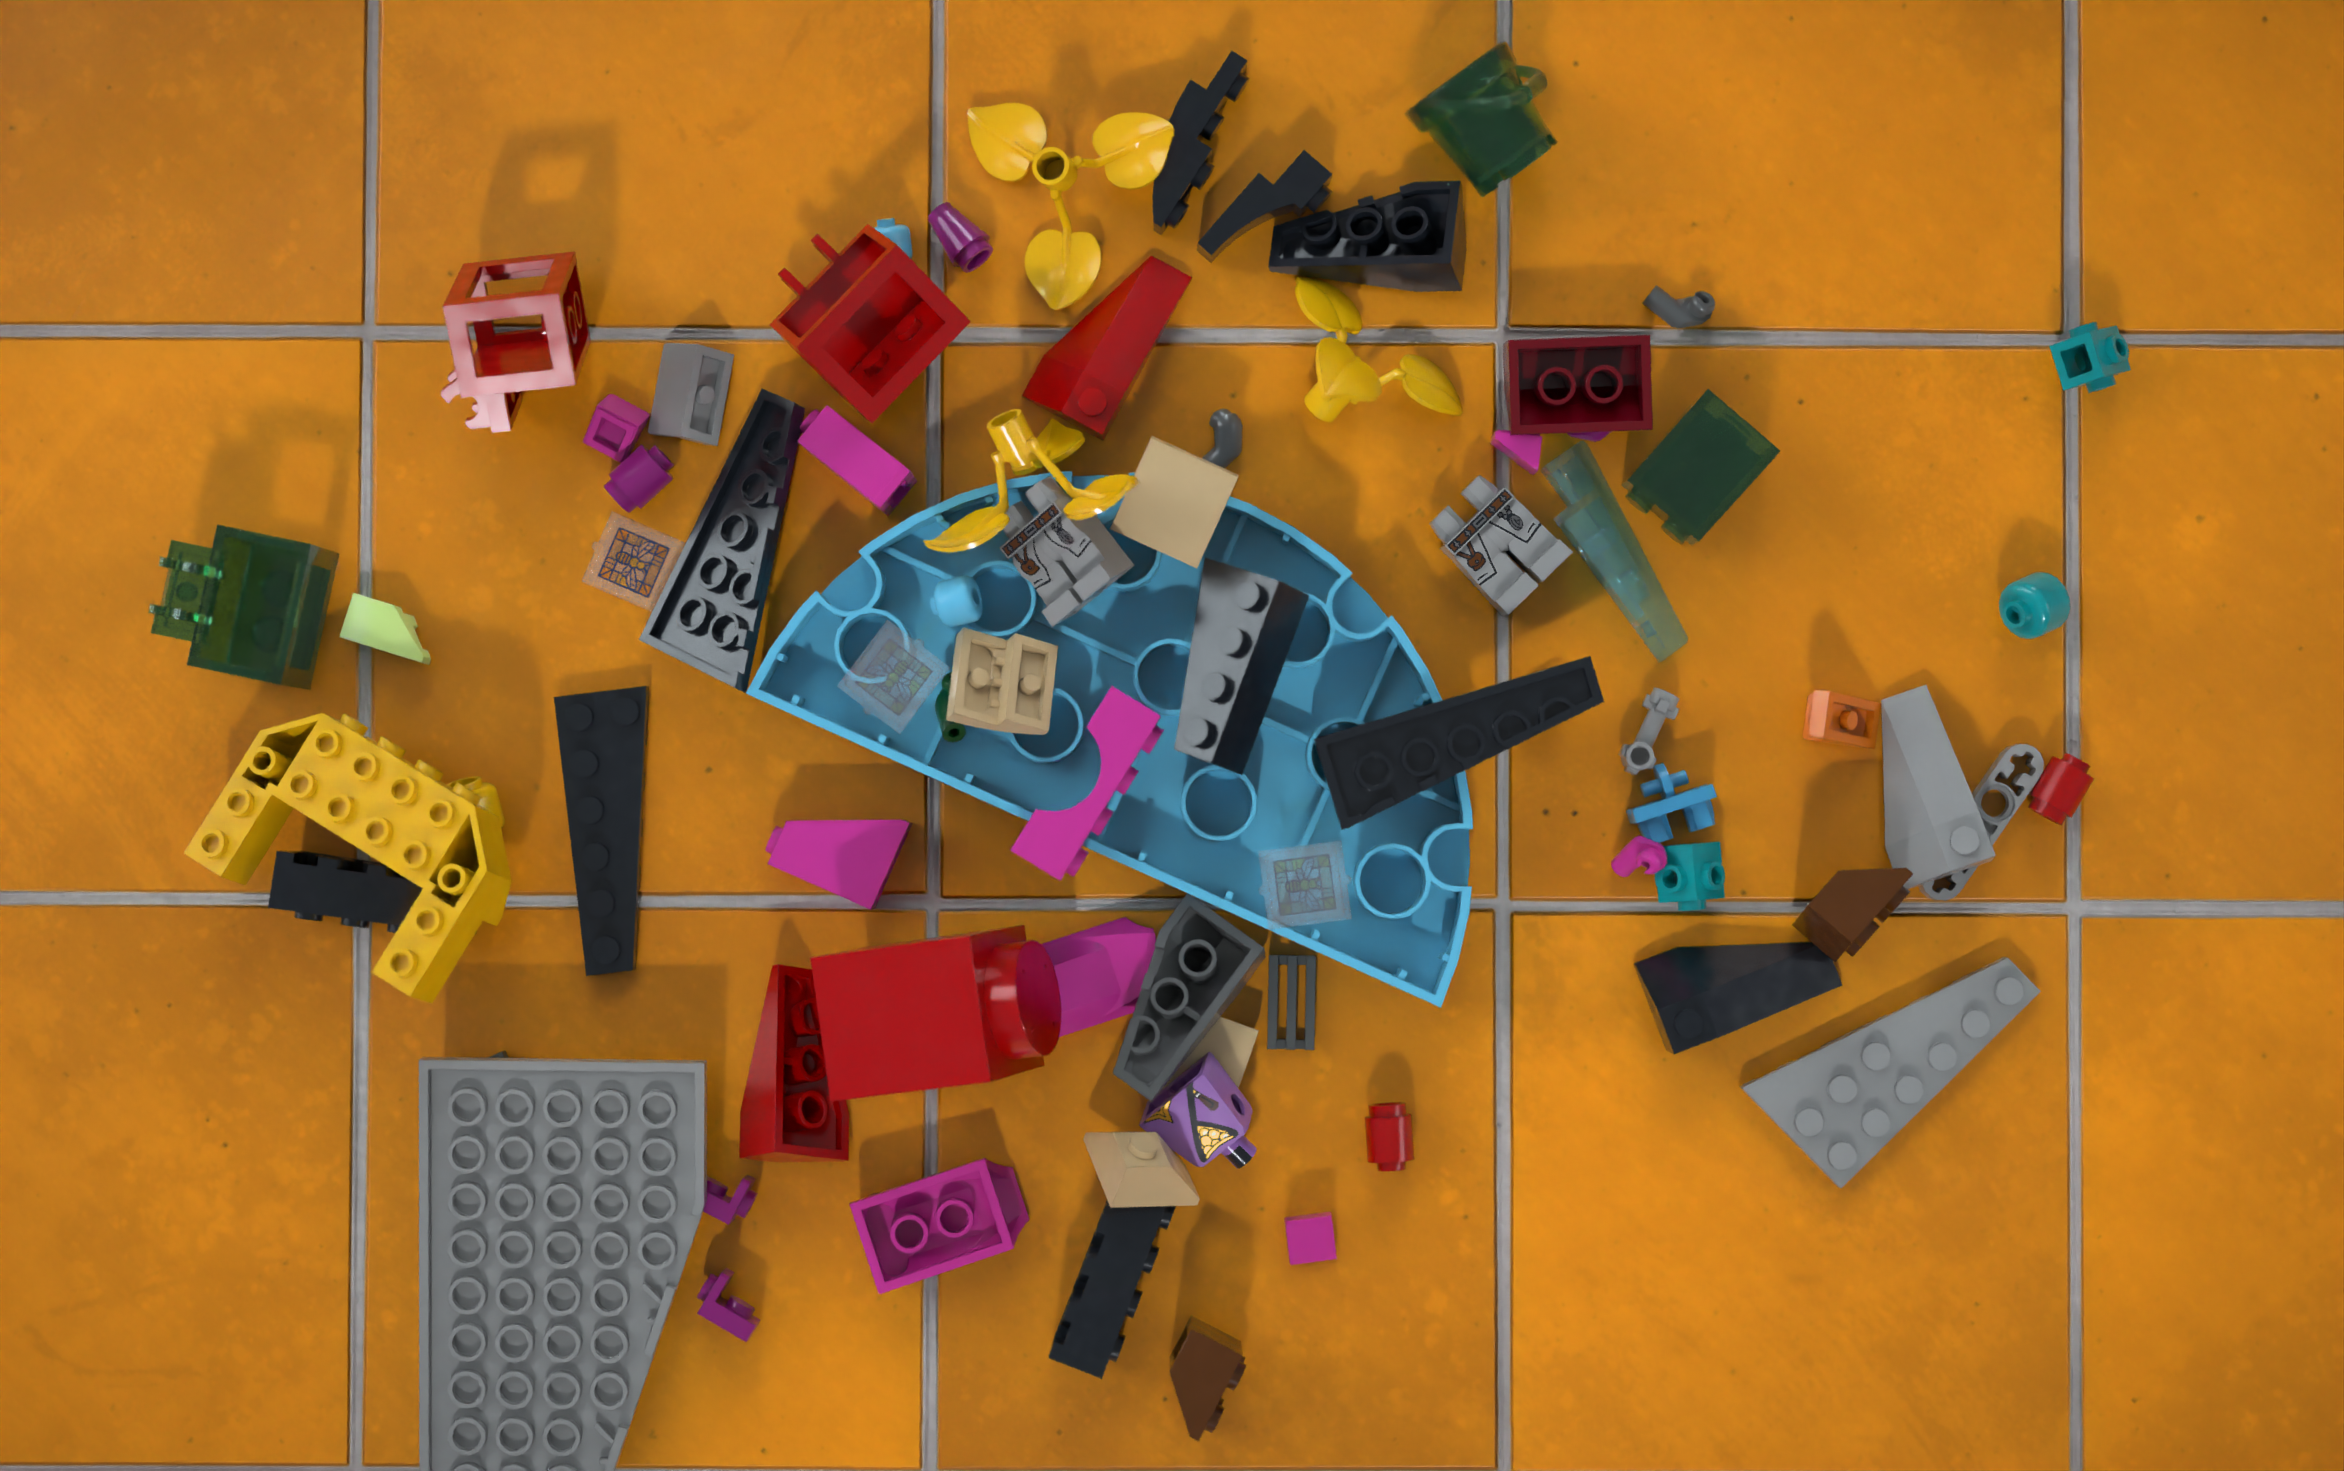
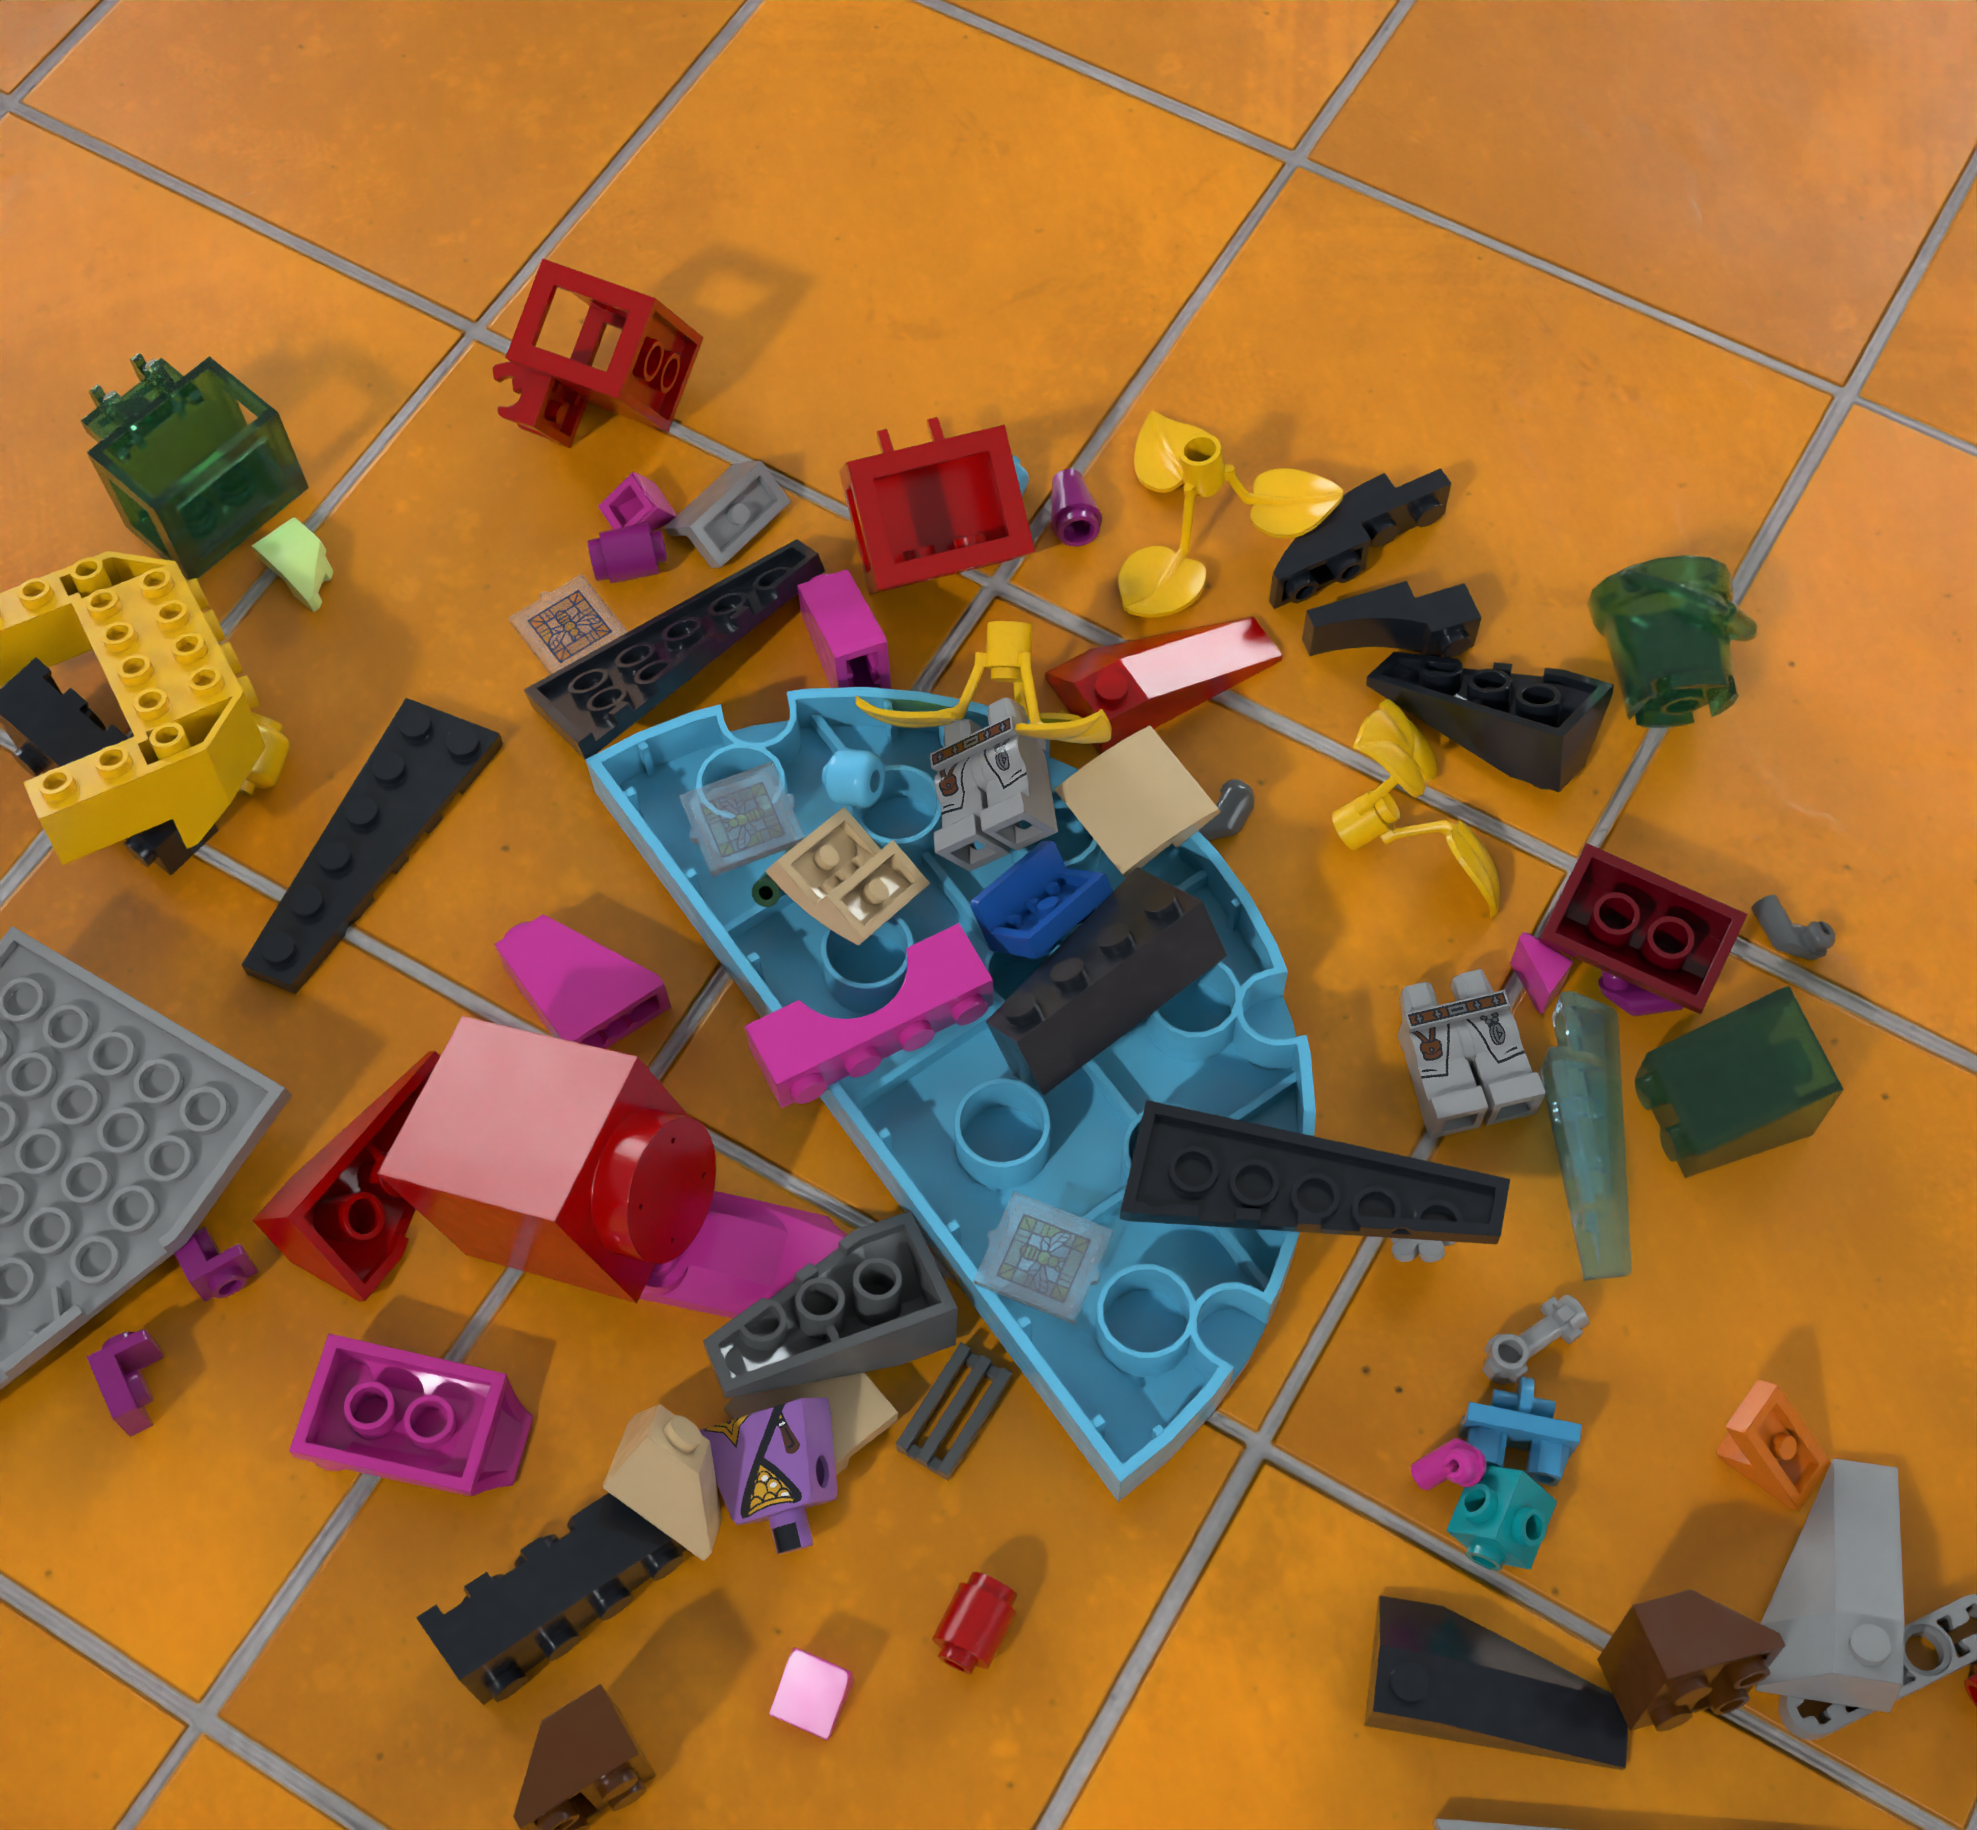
camera: 30 degrees right, 25 degrees down
none -> blue bracket [970,840,1113,959]

